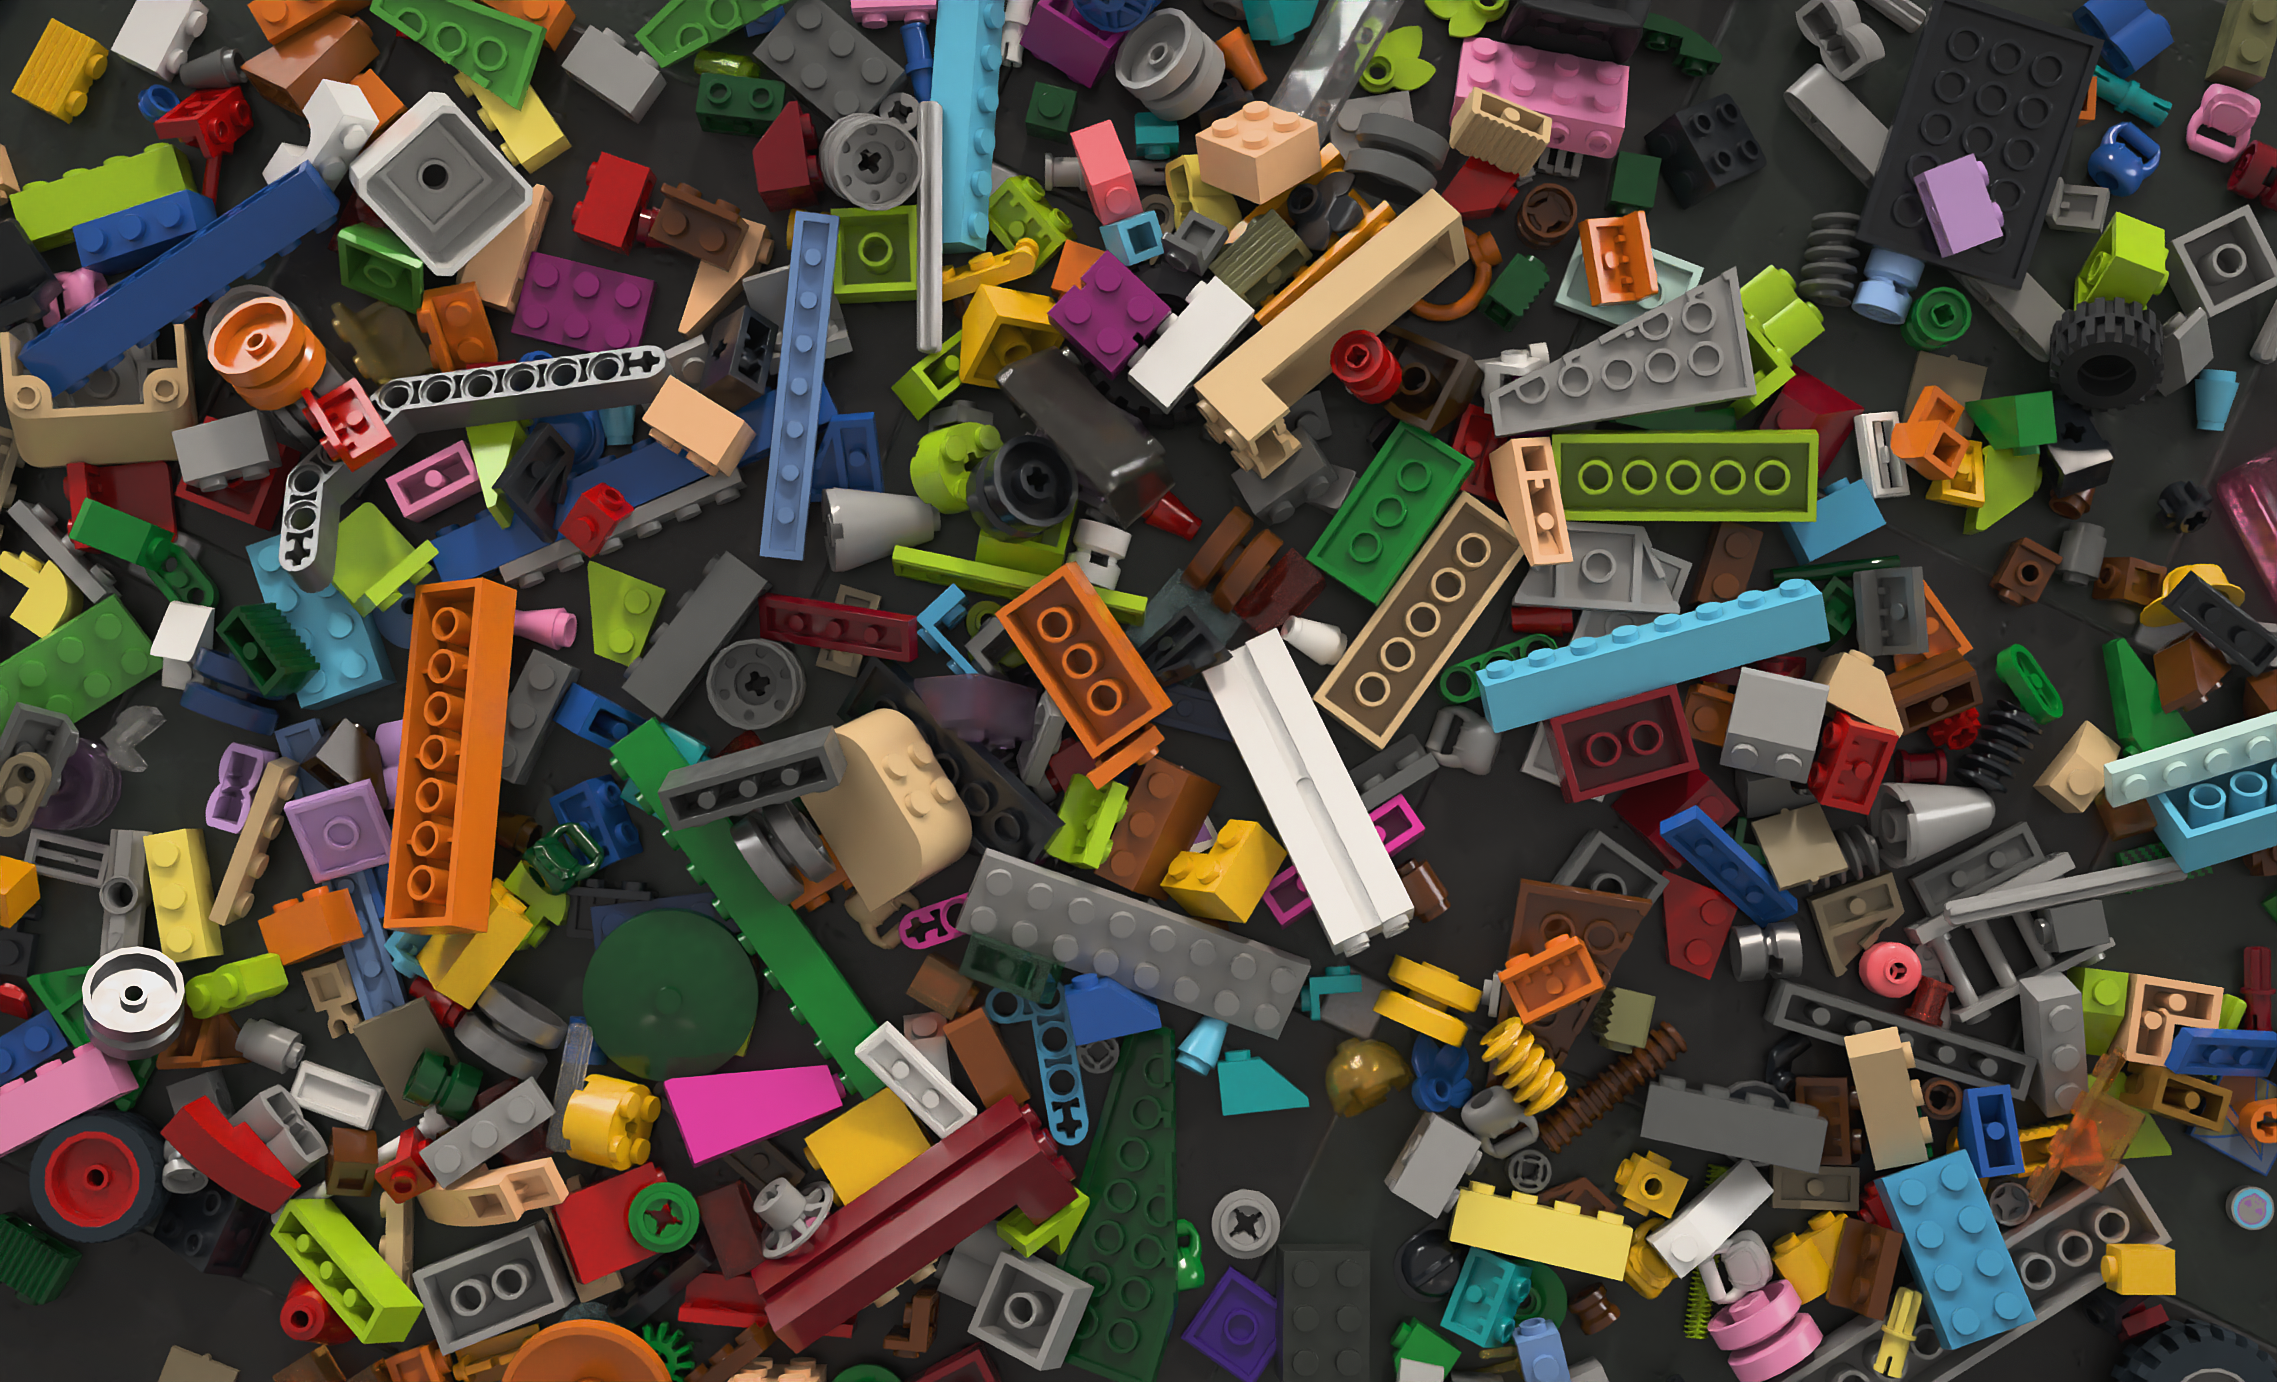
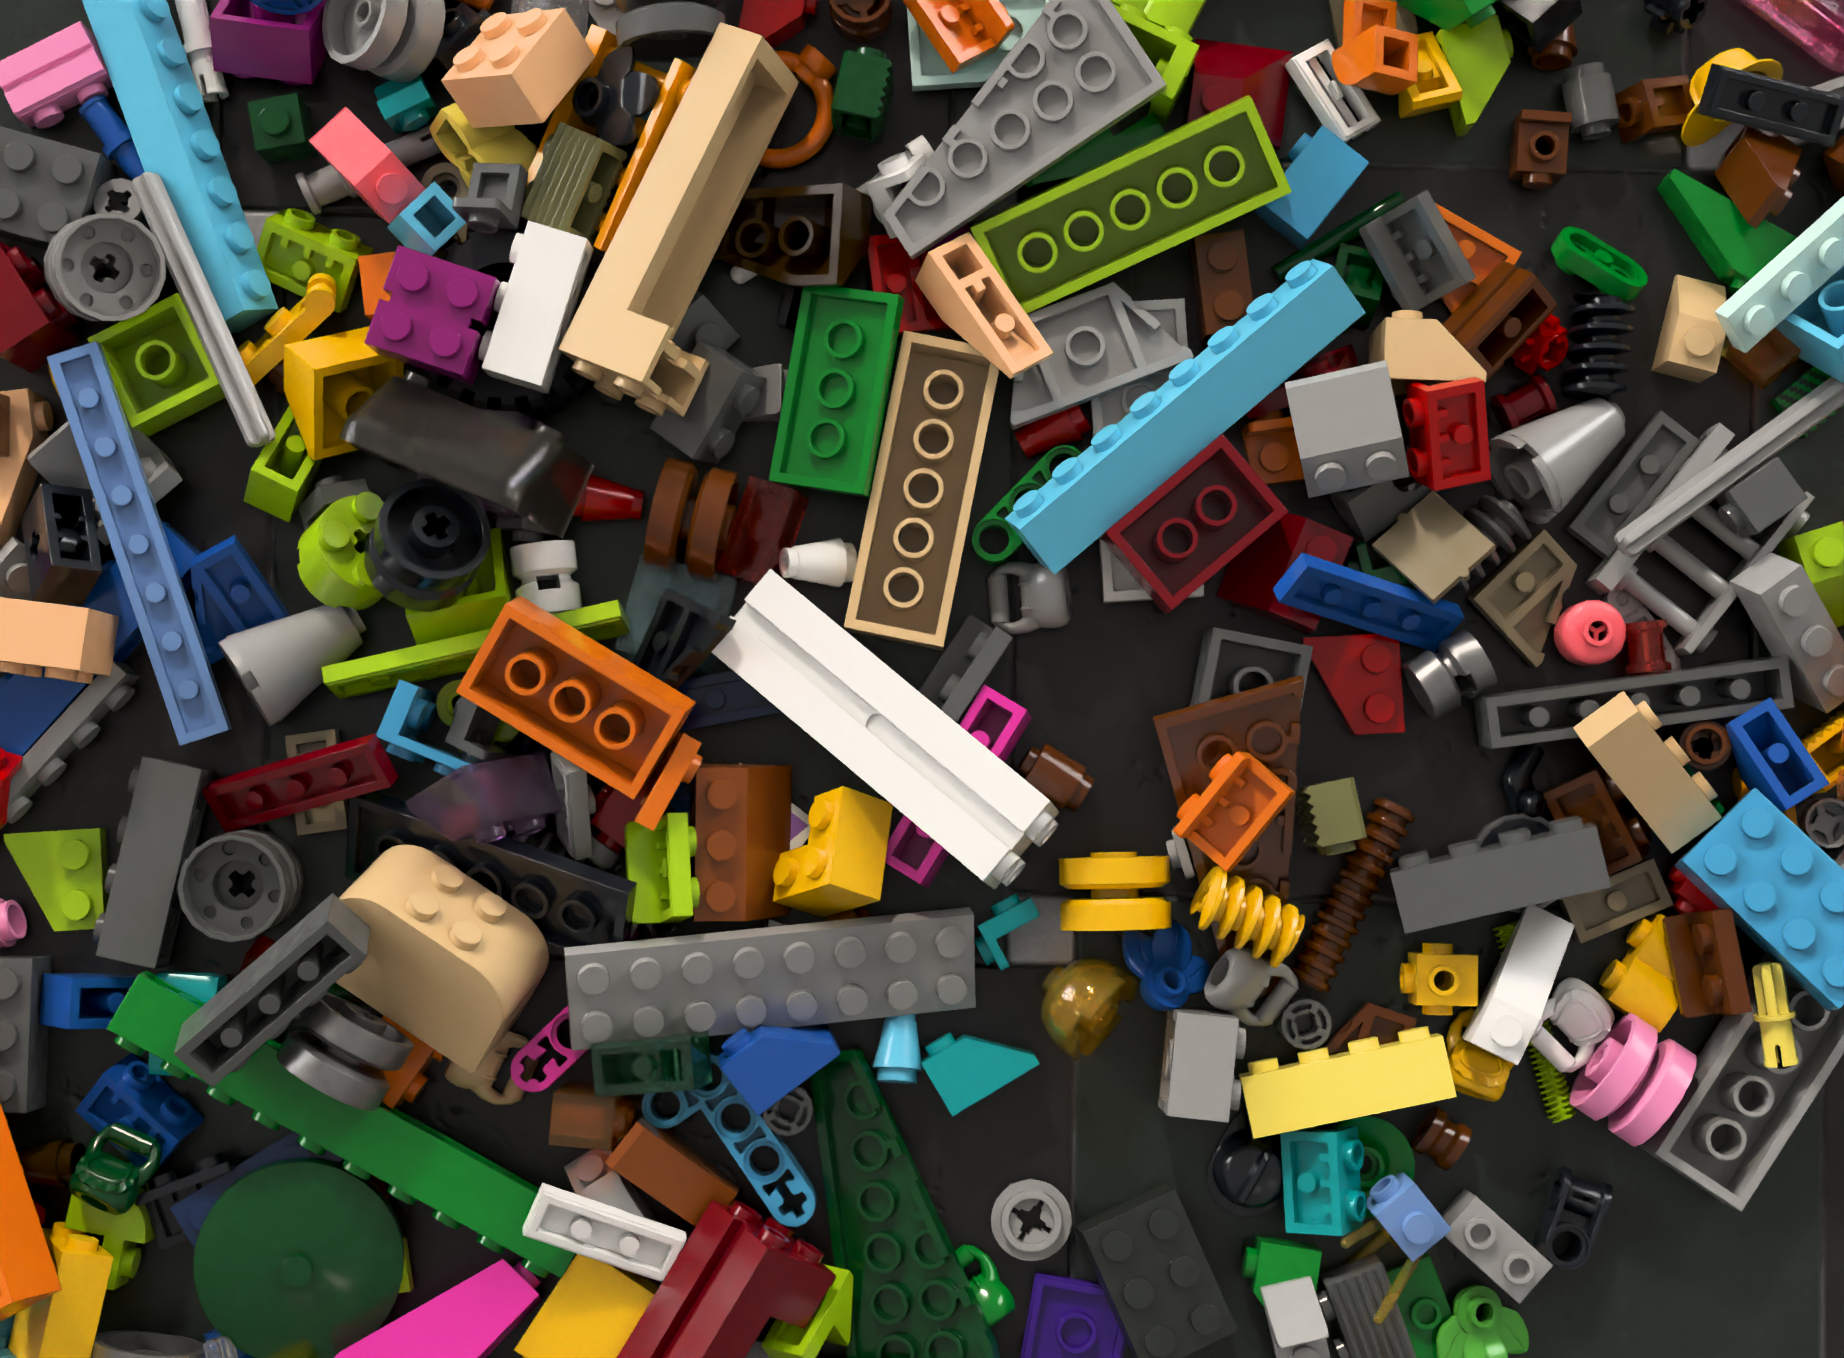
camera: 25 degrees left, 0 degrees up
red wheel [1330,329,1402,404] -> none

